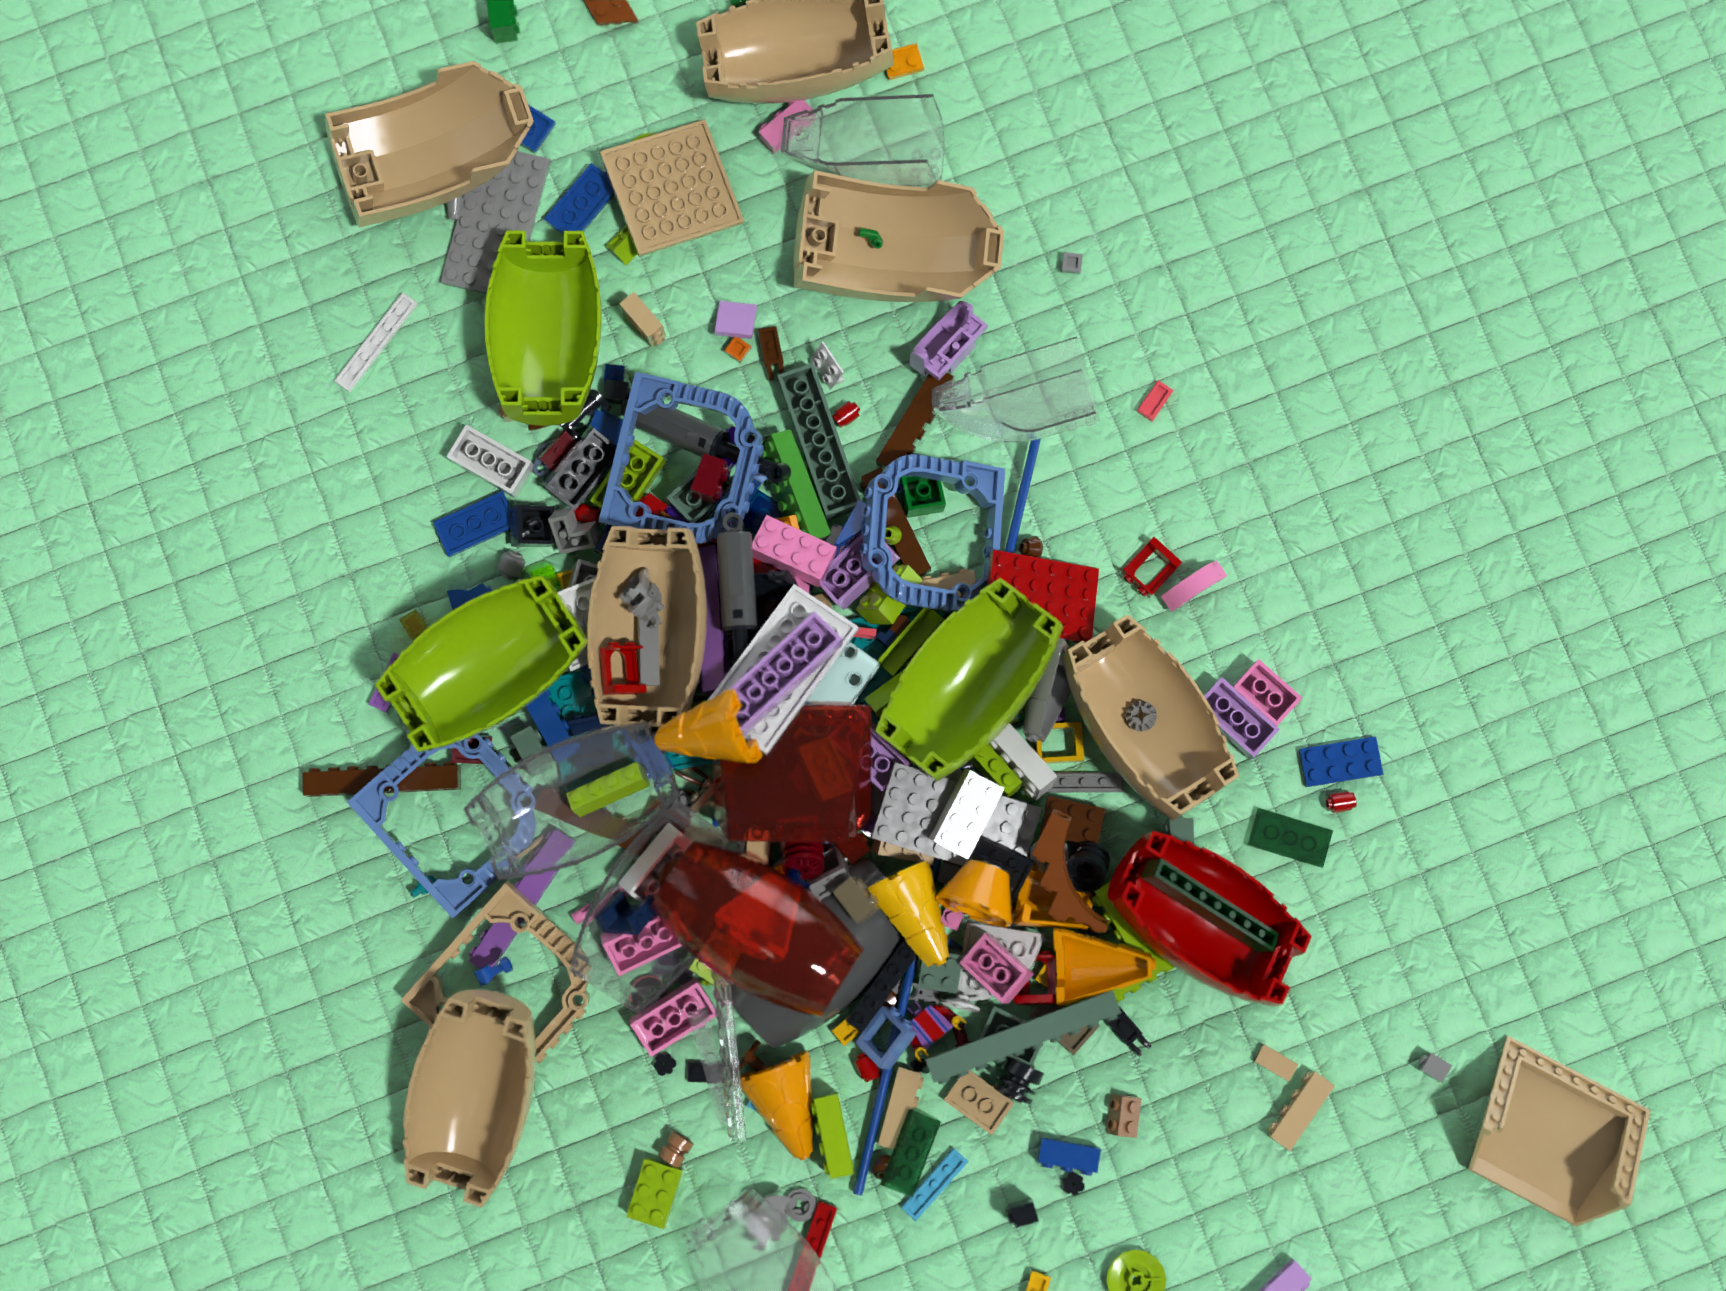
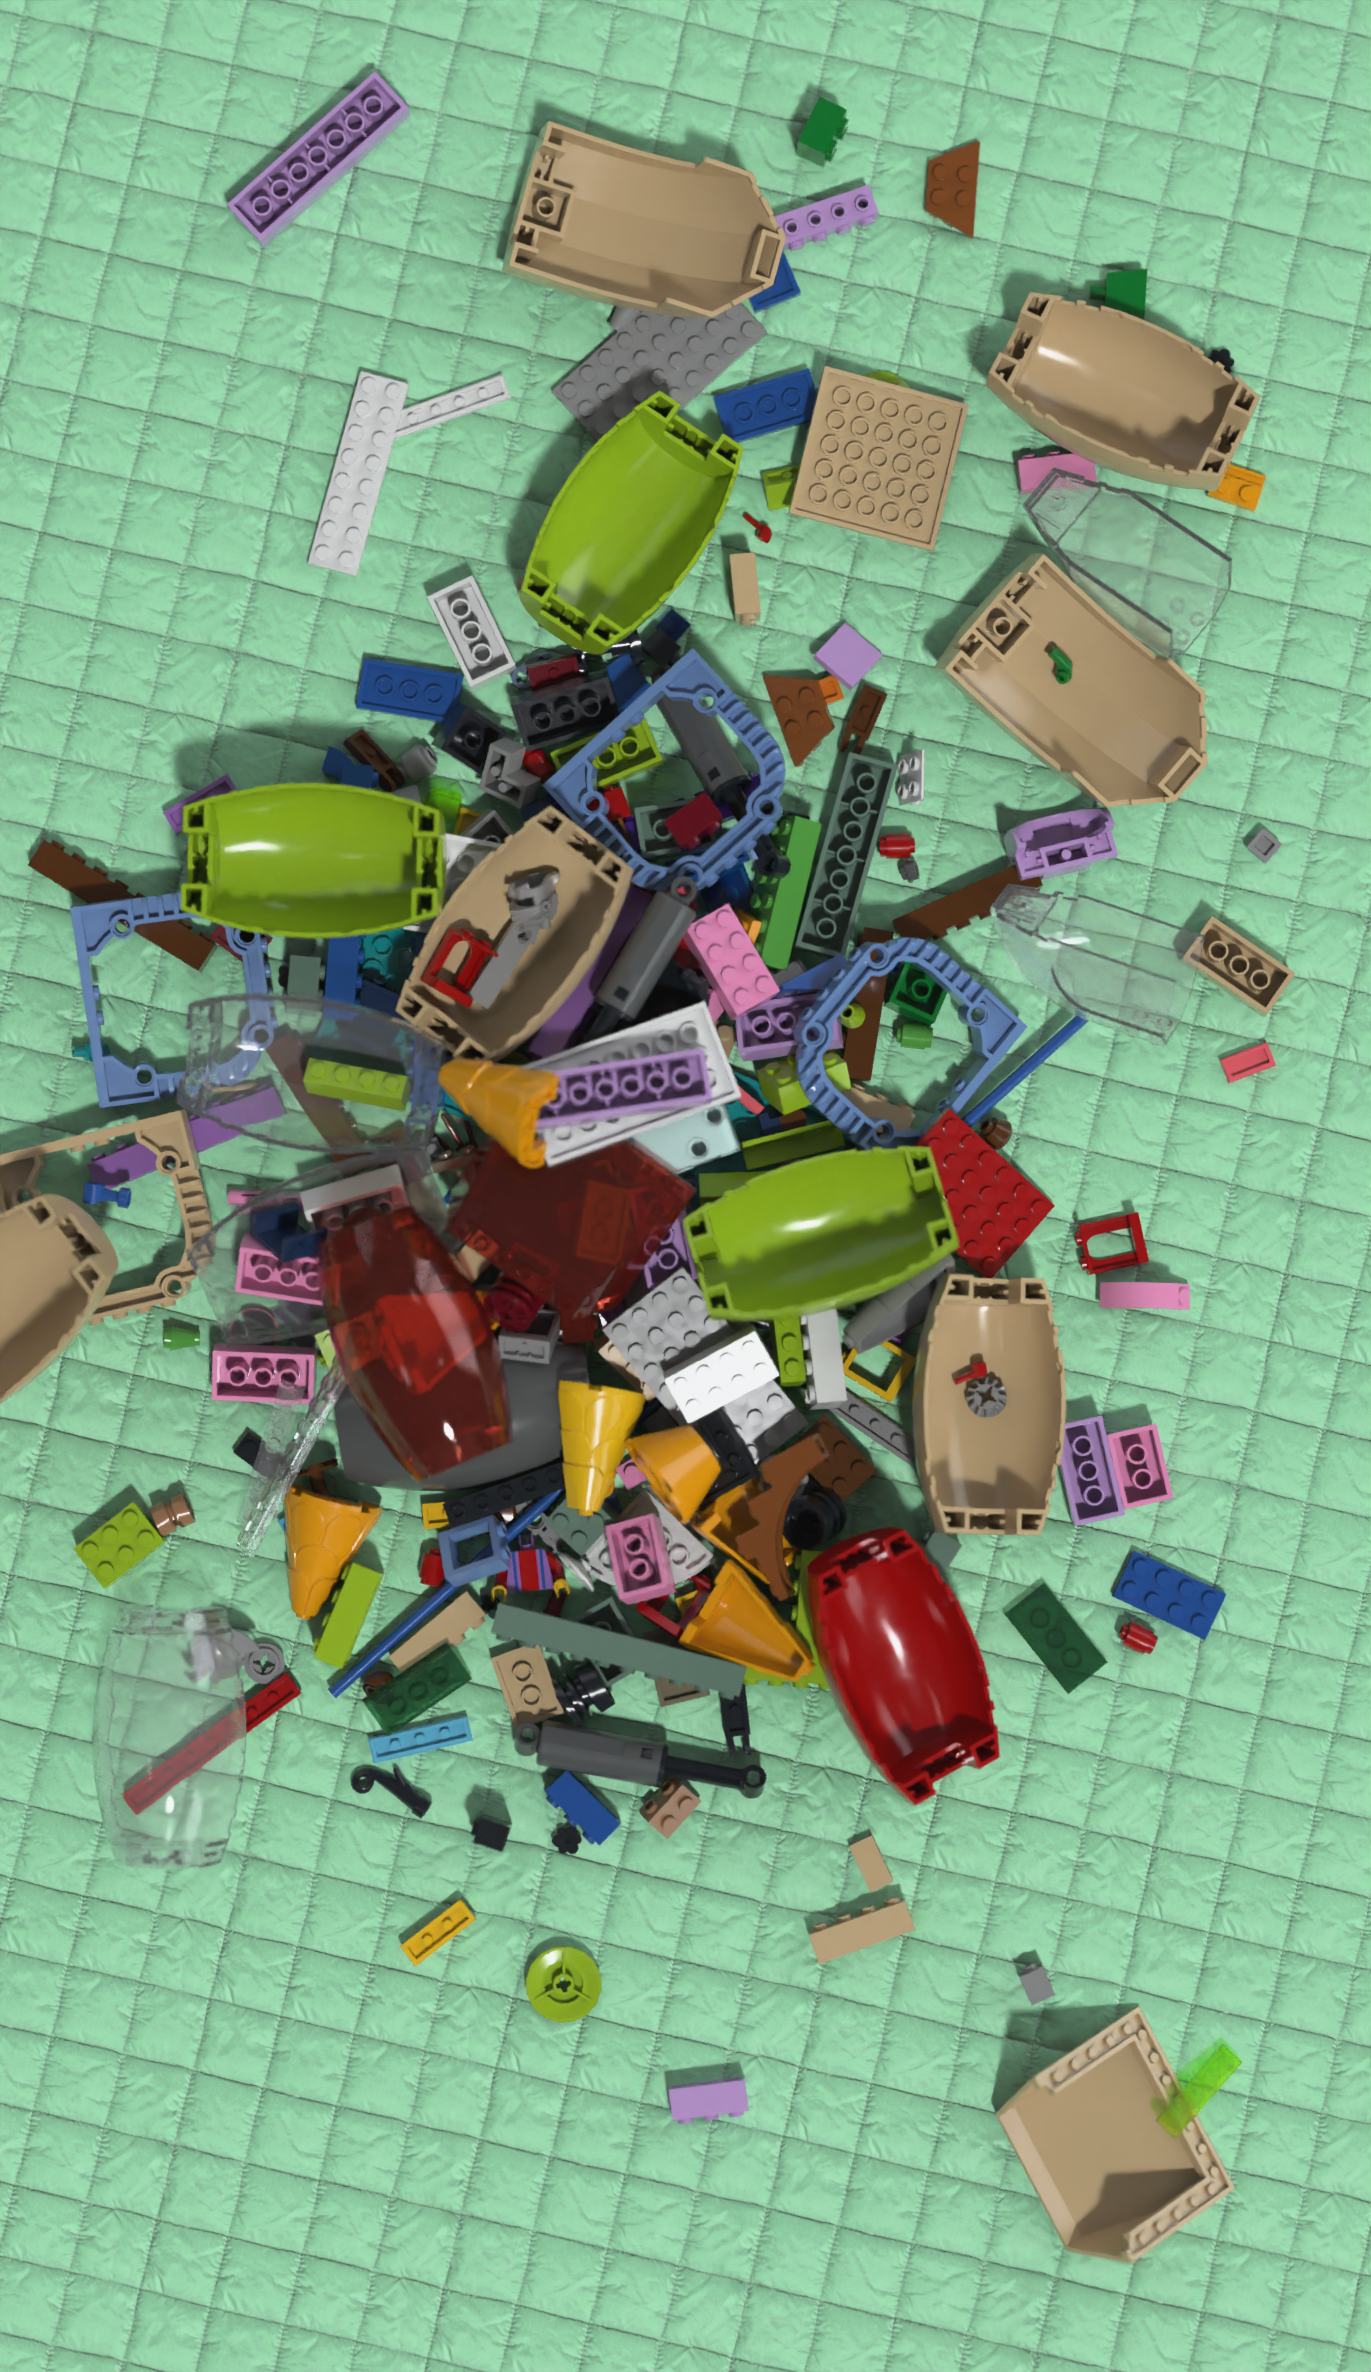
camera: 35 degrees right, 5 degrees up
clear yellow brick [399,610,429,641] -> none
black plant [653,1054,676,1076] -> none
clear blue hand [788,868,810,888] -> none
dark tan brick [833,877,880,923] -> none
brick [1141,858,1279,953] -> none
none -> bright green cone [163,1325,200,1351]
none -> lavender brick [227,71,410,248]
none -> white plate [308,371,409,577]
none -> reddish brown hinge [343,729,406,793]
none -> black plant [351,1767,432,1819]
none -> dark grey piece [514,1720,766,1799]
none -> red hand [743,513,772,543]
none -> dark orange wing [763,675,835,767]
none -> lavender brick [774,185,879,251]
none -> bright green brick [896,1022,933,1050]
none -> dark grey plate [900,859,919,883]
none -> red hand [953,1362,987,1385]
none -> clear neon green plate [1155,2045,1242,2138]
none -> tan brick [1180,916,1295,1017]

